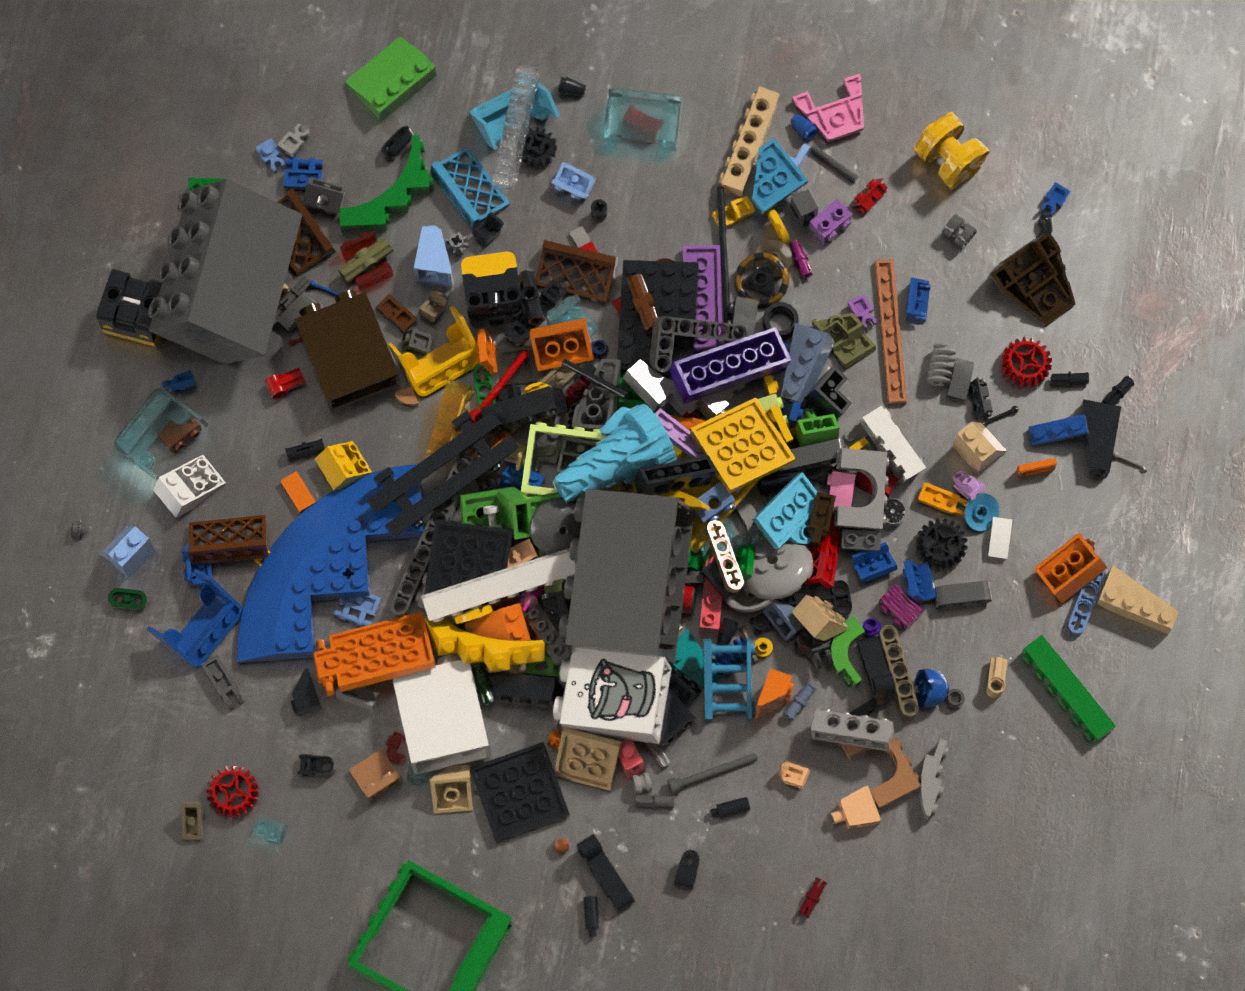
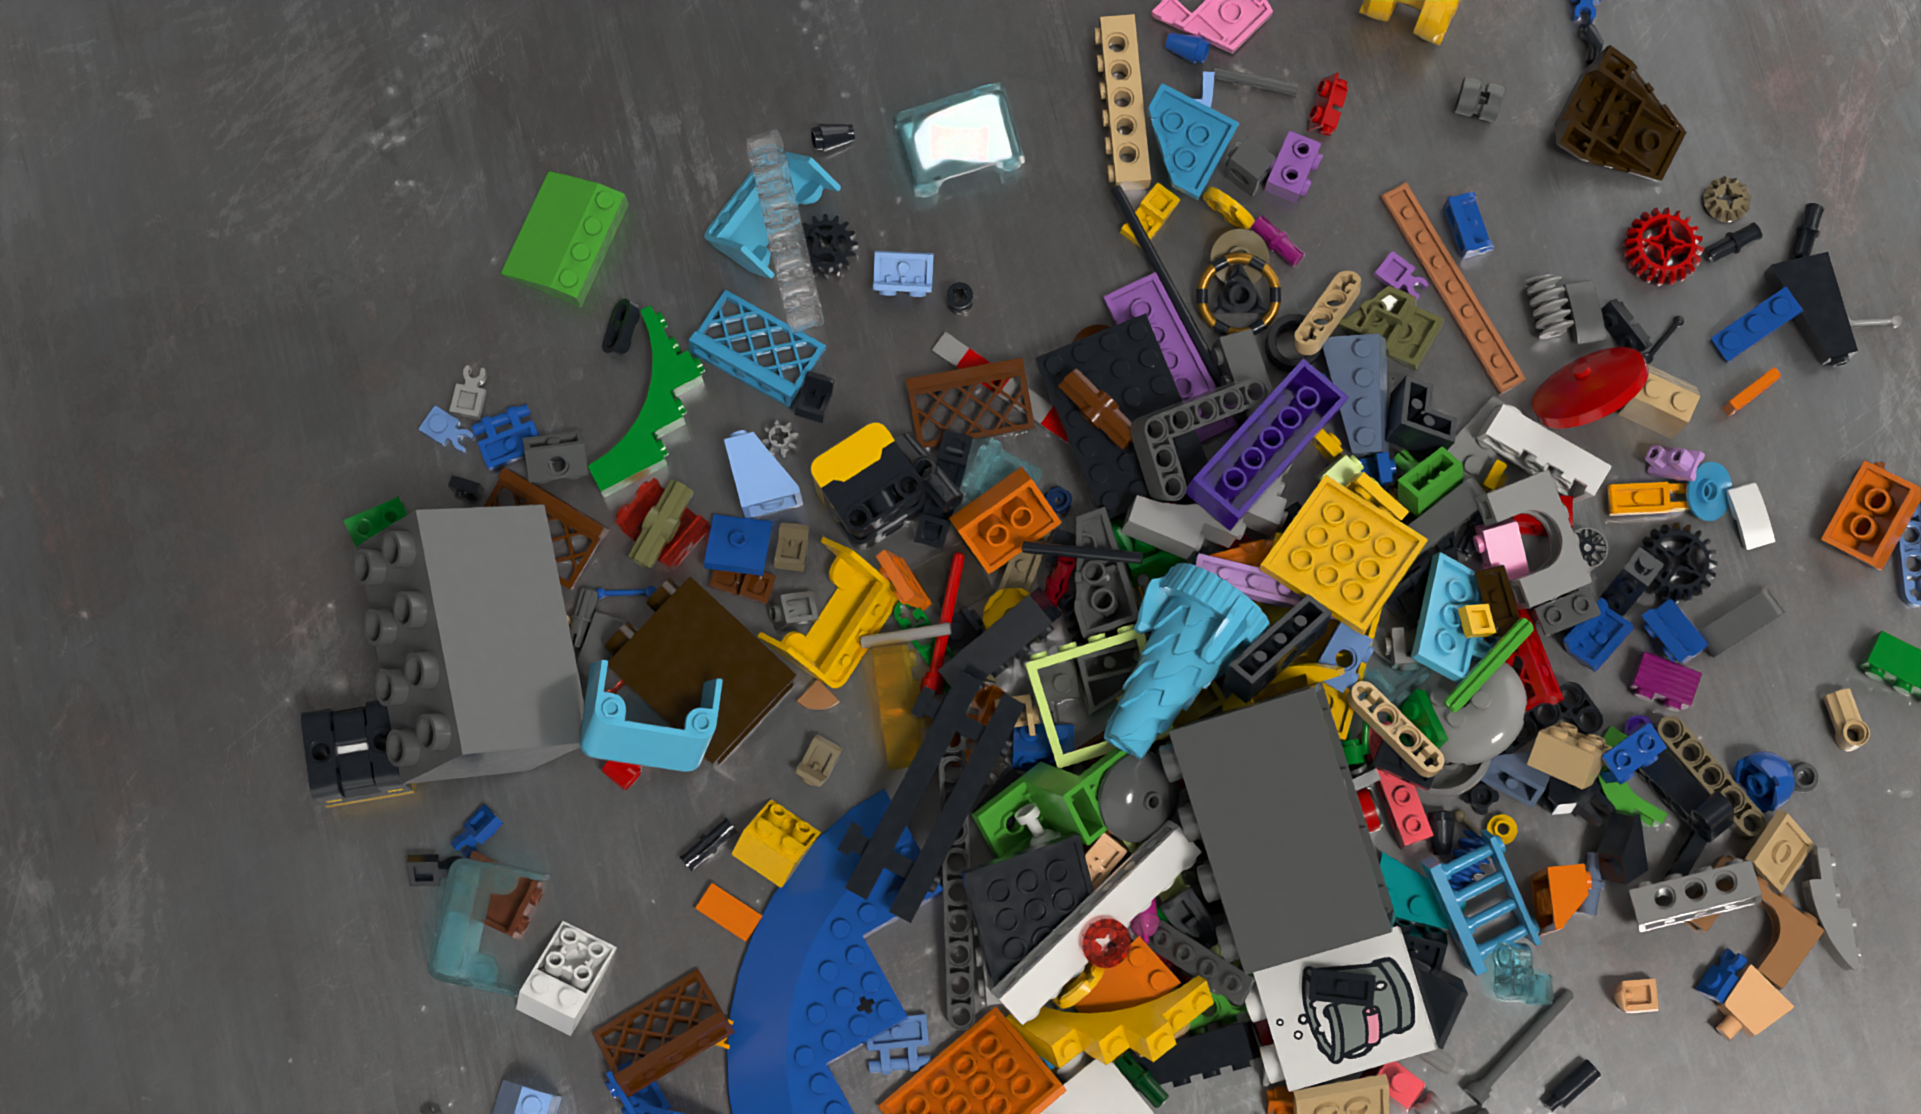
camera: 25 degrees left, 5 degrees up
none -> black plate [407,854,463,886]
none -> black plate [448,475,484,502]
none -> medium azure windscreen [579,660,723,772]
none -> blue plate [704,514,773,576]
none -> dark tan bracket [795,734,843,787]
none -> light grey bar [861,623,951,648]
none -> clear red gear [1081,918,1131,968]
none -> tan beam [1294,271,1361,355]
none -> black plate [1309,968,1376,1007]
none -> light grey bracket [1384,627,1423,673]
none -> bright green axle [1444,617,1534,713]
none -> yellow plate [1458,604,1496,638]
none -> clear light blue piece [1493,942,1553,1005]
none -> red dish [1532,347,1649,429]
none -> black slope [1597,809,1648,885]
none -> black bracket [1599,546,1664,616]
none -> blue bracket [1599,723,1667,785]
none -> blue plate [1696,948,1747,1004]
none -> dark tan gear [1703,176,1751,222]
none -> tan plate [1745,809,1815,893]

